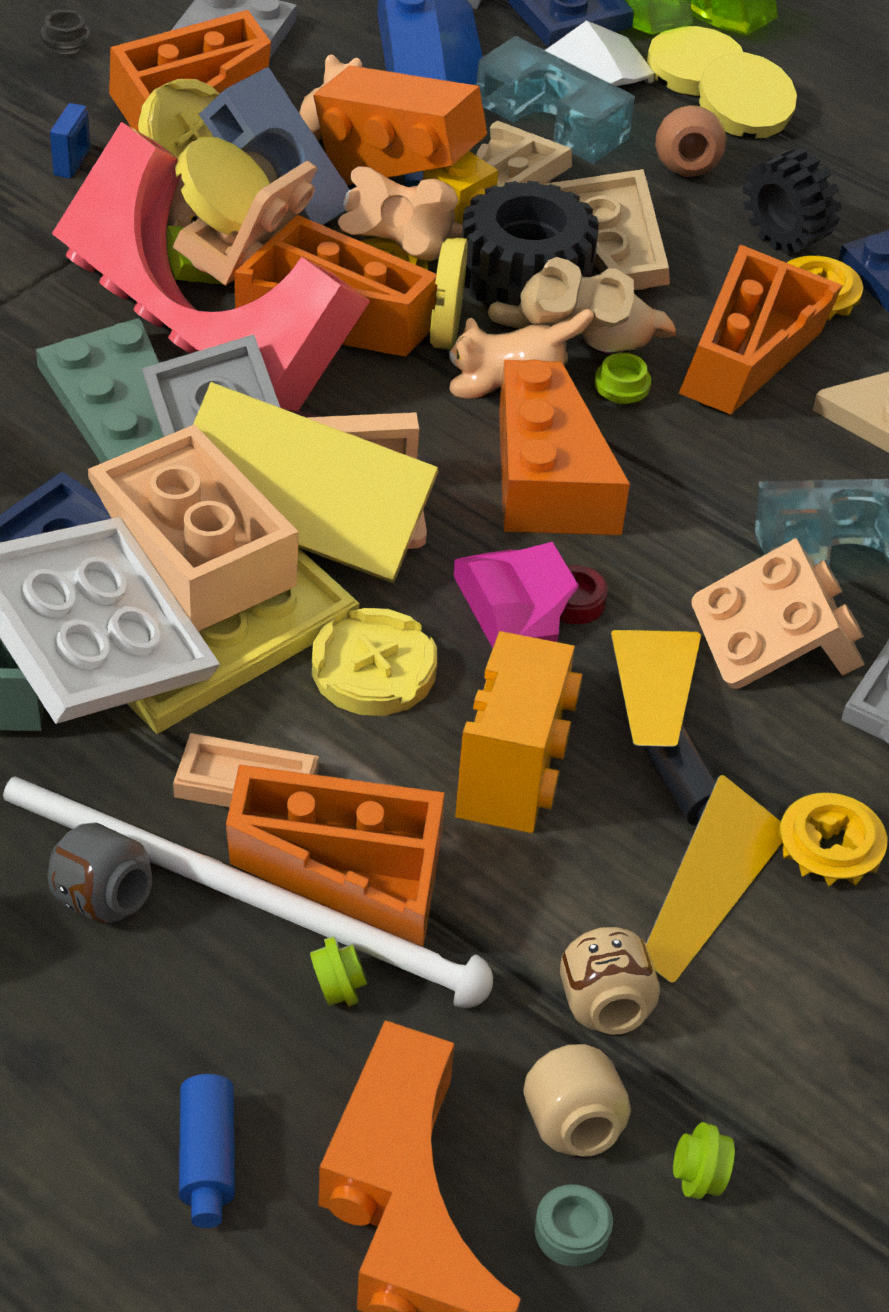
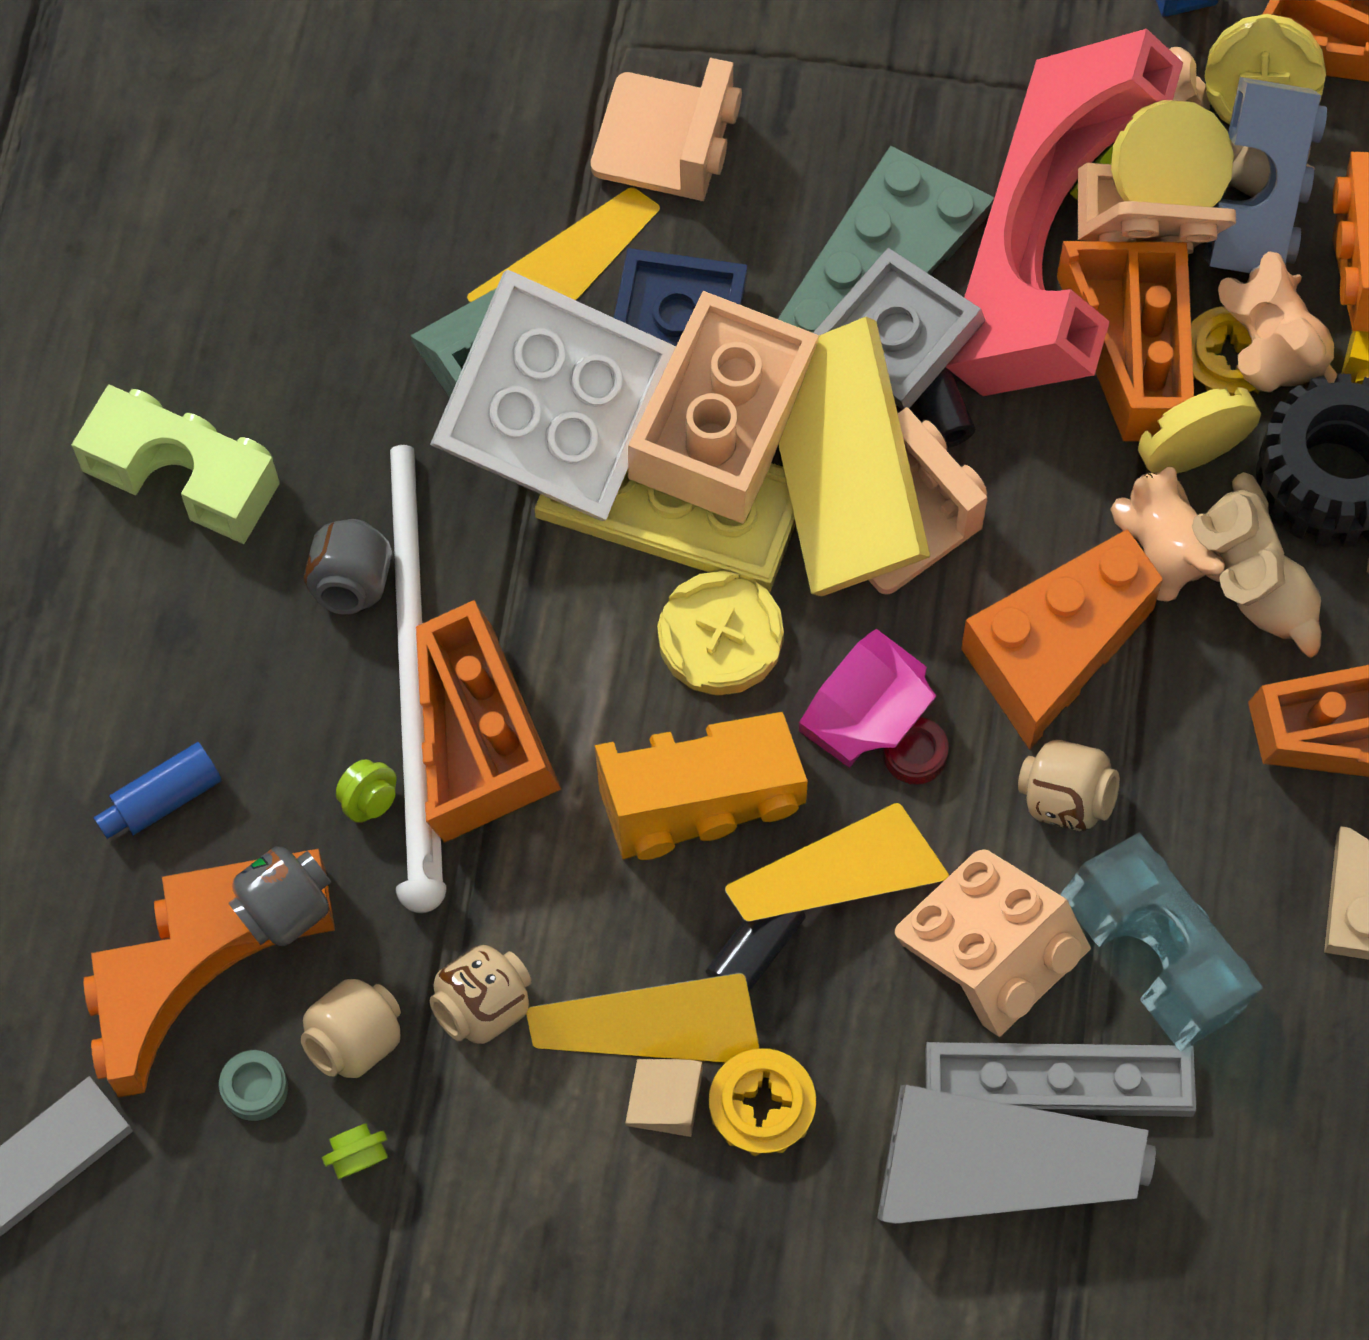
camera: 65 degrees right, 20 degrees up
light nougat tile [173,733,319,807] -> none
lime plate [594,353,651,404] -> none
none -> dark grey head [228,846,331,946]
none -> tan slope [625,1059,703,1137]
none -> tan head [1018,740,1120,831]

